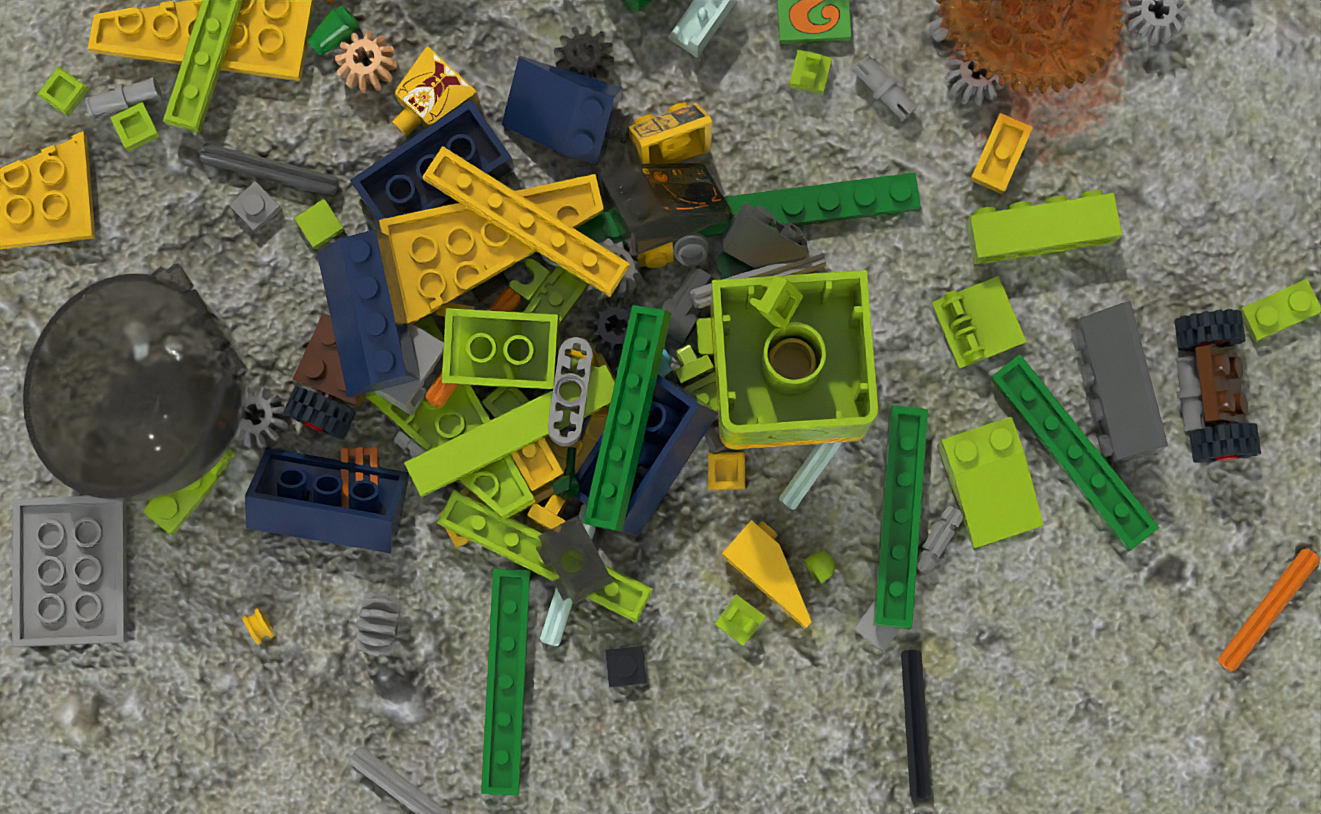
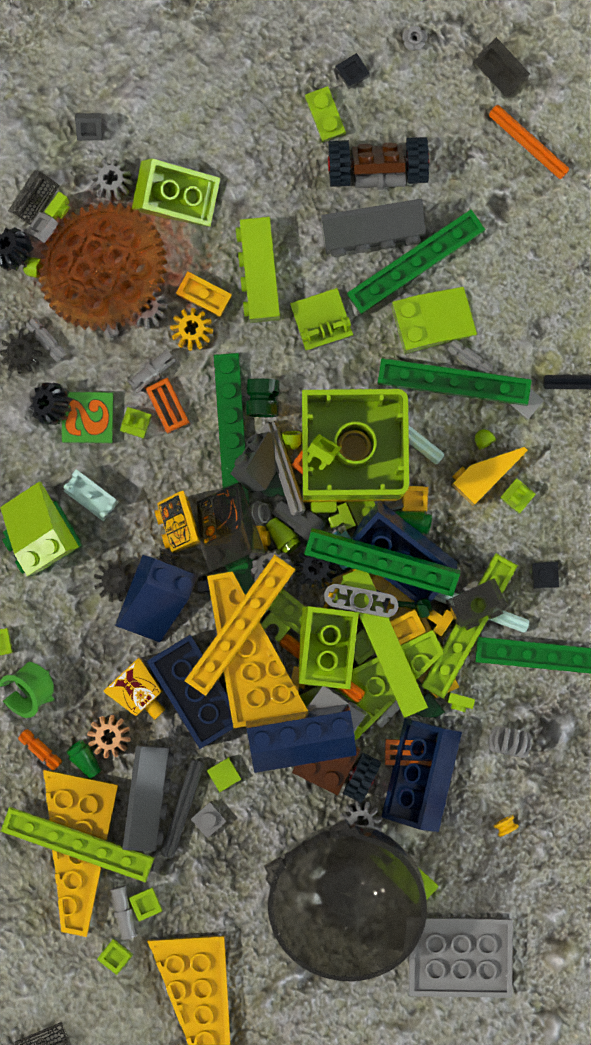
camera: 90 degrees left, 5 degrees up
none -> dark grey slope [122,743,174,851]
none -> lime slope [131,158,220,227]
none -> orange tile [145,377,190,434]
none -> yellow gear [170,308,213,351]
none -> dark green wheel [246,378,280,418]
none -> lime cone [266,517,301,555]
none -> green cone [396,511,432,535]
none -> dark green tile [415,692,445,718]
none -> lime plate [446,692,475,712]

